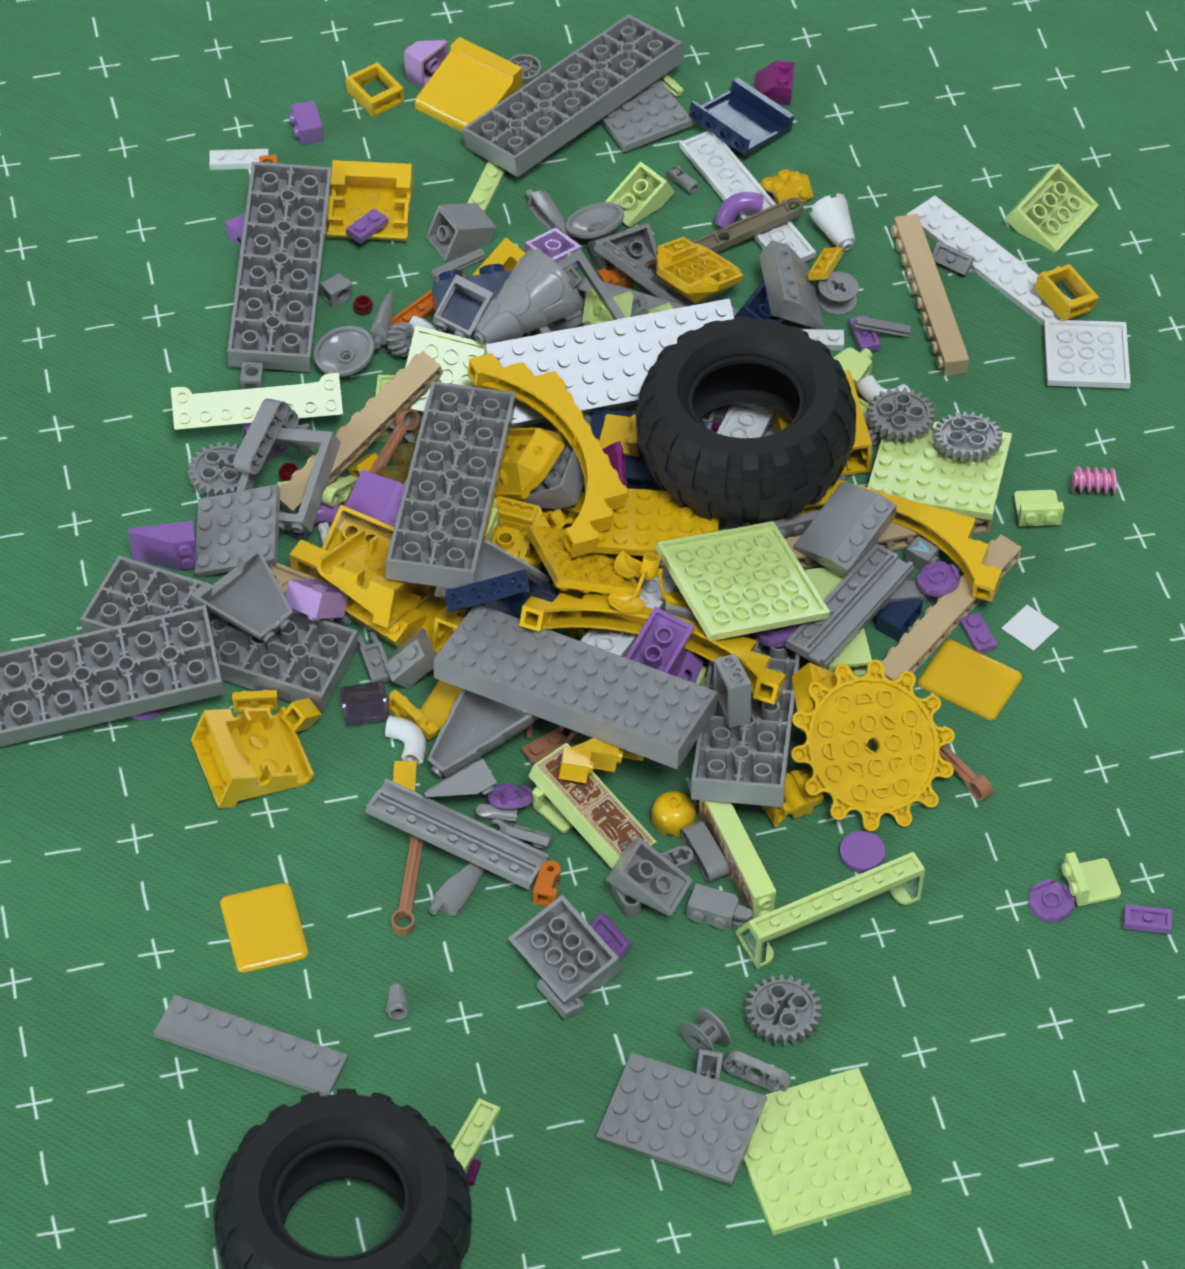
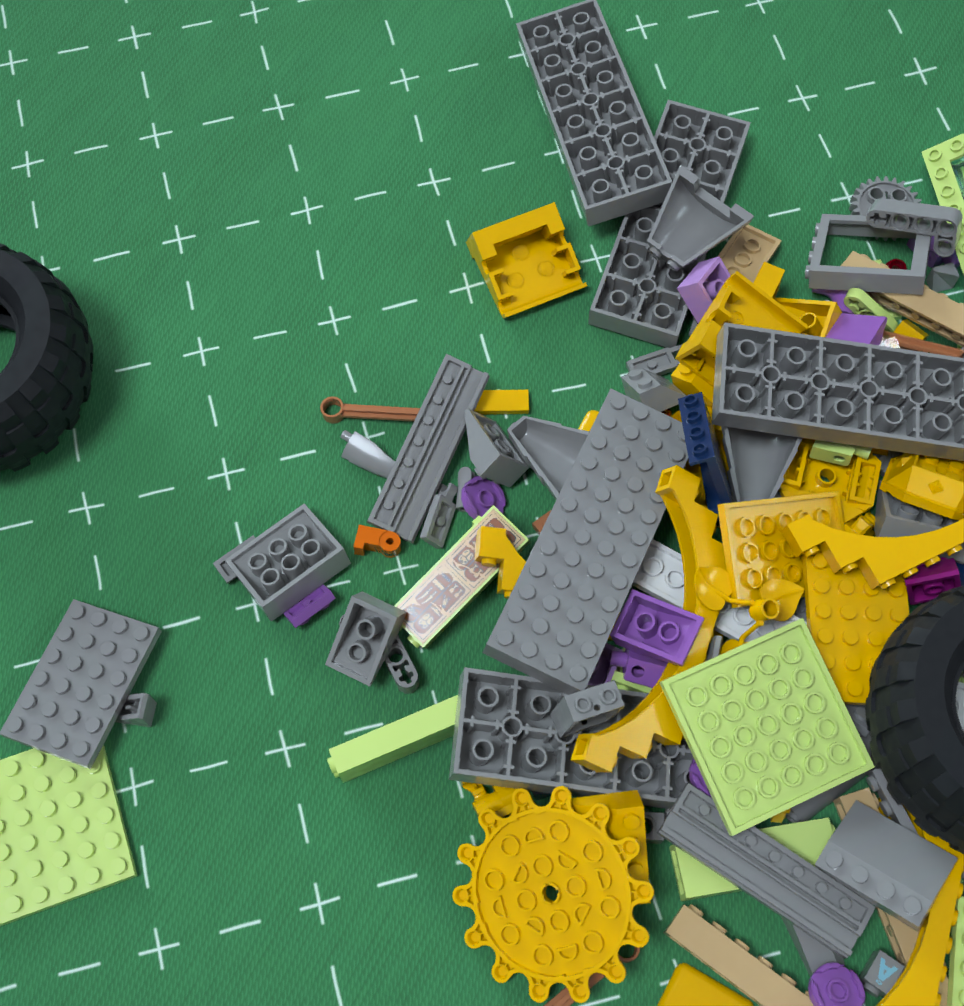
camera: 90 degrees right, 15 degrees up
medium lavender slope [128,521,198,570] -> none
light grey plate [153,995,348,1096] -> none
light grey plate [195,484,280,578] -> none
yellow piece [220,883,309,973] -> none
yellow plate [232,690,278,713] -> none
yellow brick [281,698,322,733] -> none
clear purple slope [340,681,390,725] -> none
white cylinder [385,715,426,766] -> none
light grey cone [386,984,410,1020] -> none
yellow hinge [388,689,439,740] -> none
yellowish green tile [451,1098,500,1172] -> none
magenta piece [467,1155,482,1187] -> none
yellow cylinder [651,791,696,837] -> none
light grey beam [680,821,730,882] -> none
light grey piece [680,1008,731,1055] -> none
light grey hinge [687,883,753,931] -> none
light grey beam [723,1051,791,1092] -> none
yellowish green window [735,852,925,969] -> none
light grey gear [745,974,822,1046] -> none
medium lavender tile [840,831,885,873] -> none
dark blue slope [875,599,923,642] -> none

